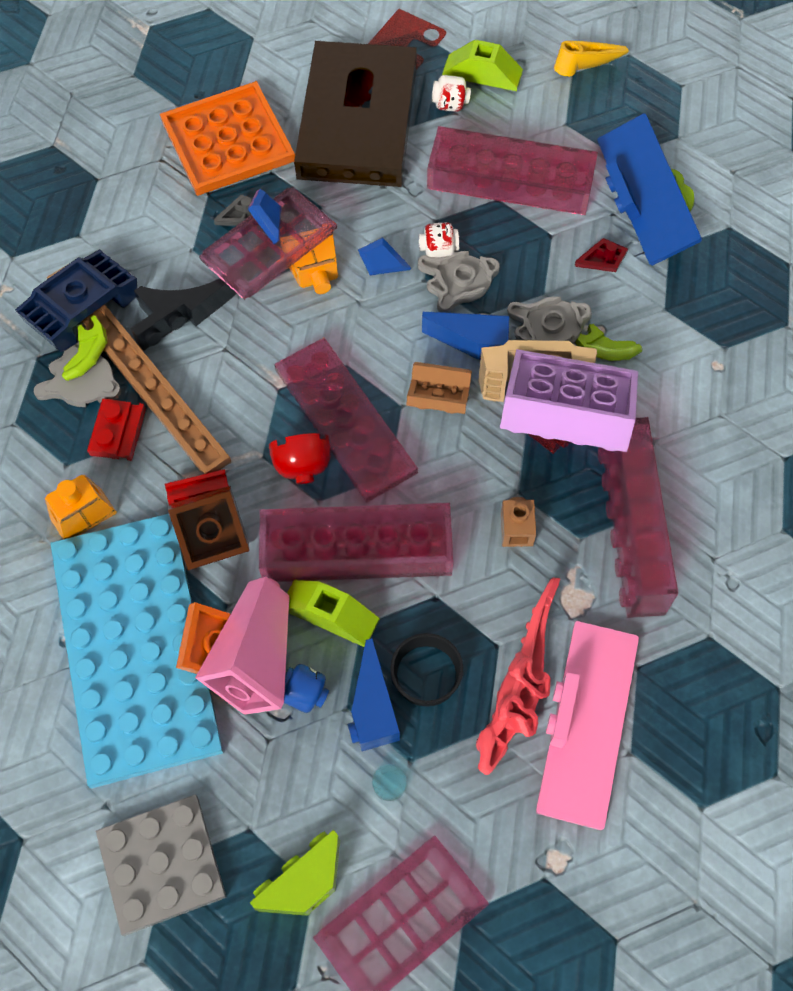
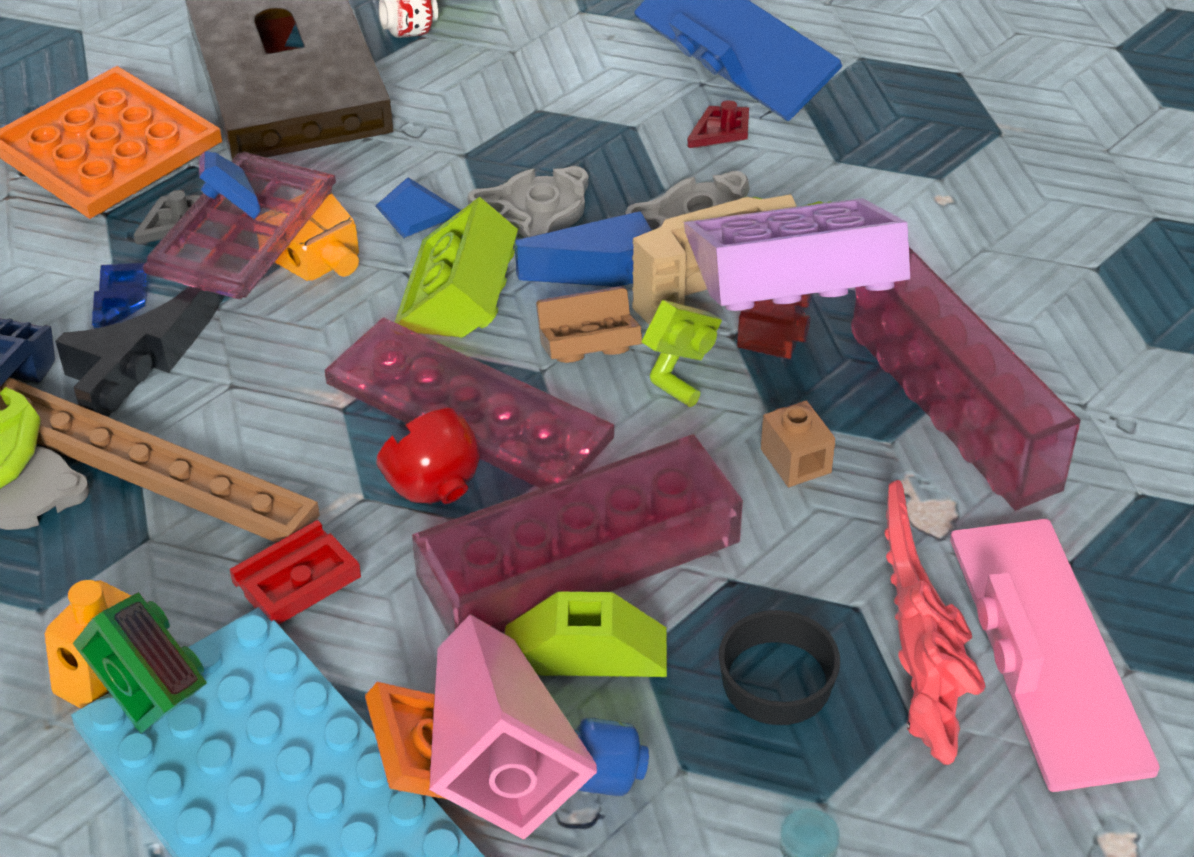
camera: 25 degrees left, 20 degrees down
red plate [87,398,146,461] -> none
reddish brown brick [168,486,250,570] -> none
blue slope [347,638,400,751] -> none
white head [419,222,459,258] -> none
clear pink brick [427,126,598,215] -> none
none -> green slope [72,592,207,734]
none -> clear blue slope [92,263,149,329]
none -> lime slope [393,197,518,338]
none -> lime plate [641,300,722,407]

